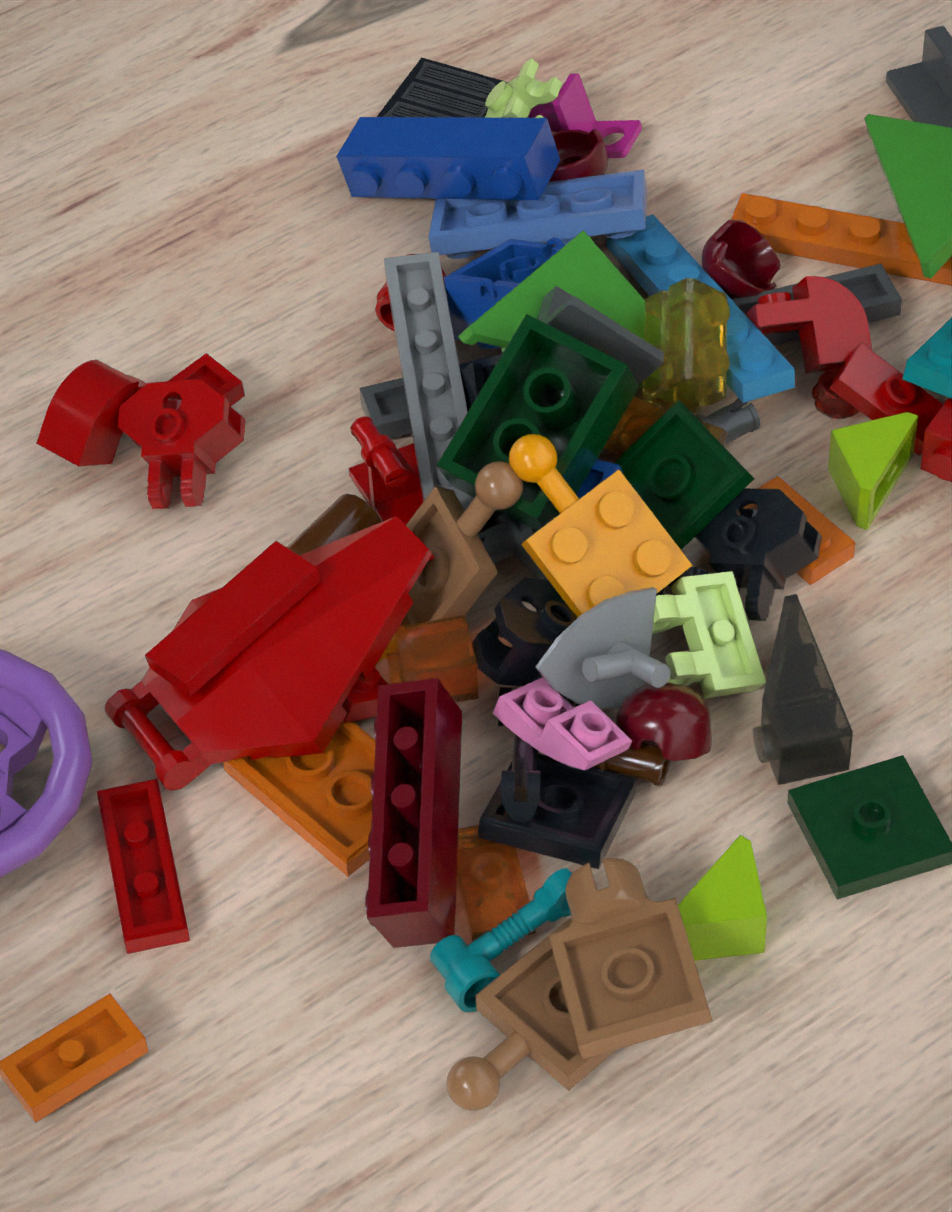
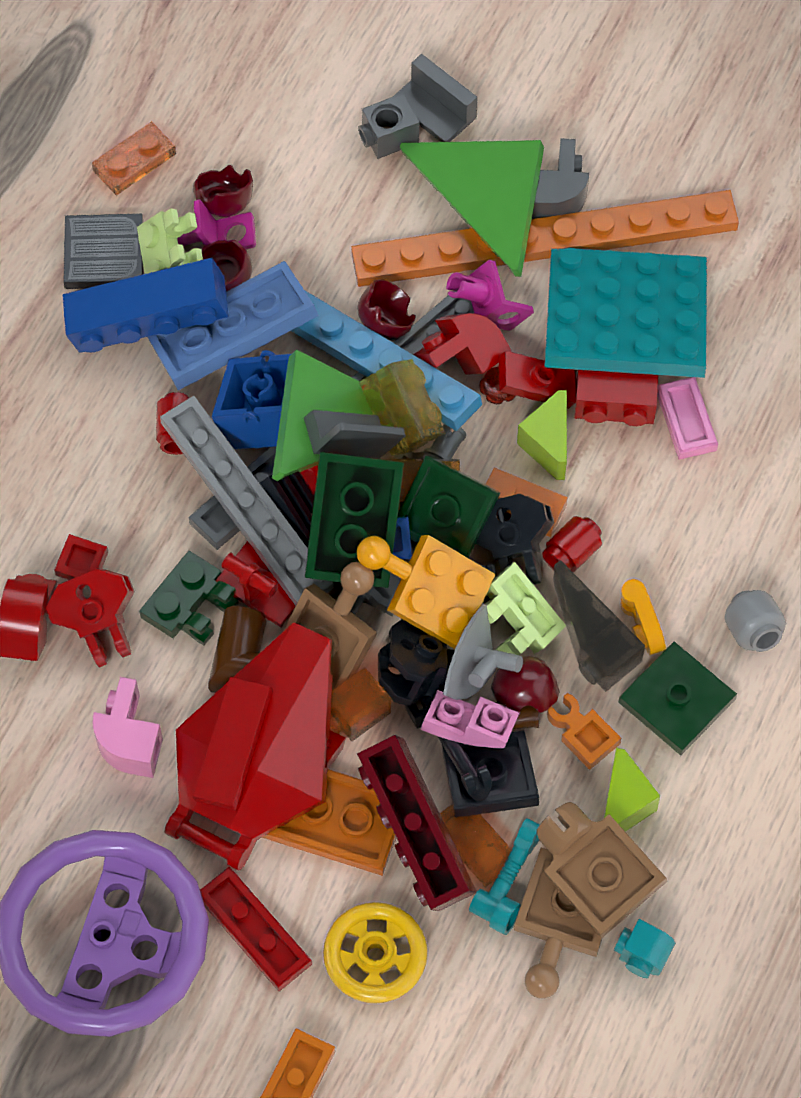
camera: 30 degrees left, 15 degrees up
none -> clear orange plate [92,121,176,196]
none -> bright pink brick [93,677,163,778]
none -> dark green plate [139,551,239,646]
none -> dark red hair [193,165,253,217]
none -> yellow plate [323,902,427,1003]
none -> dark grey brick [358,93,419,159]
none -> dark pink bracket [446,260,534,331]
none -> red brick [542,516,602,576]
none -> orange plate [547,693,622,770]
none -> teal plate [614,919,676,979]
none -> light orange plate [621,579,666,656]

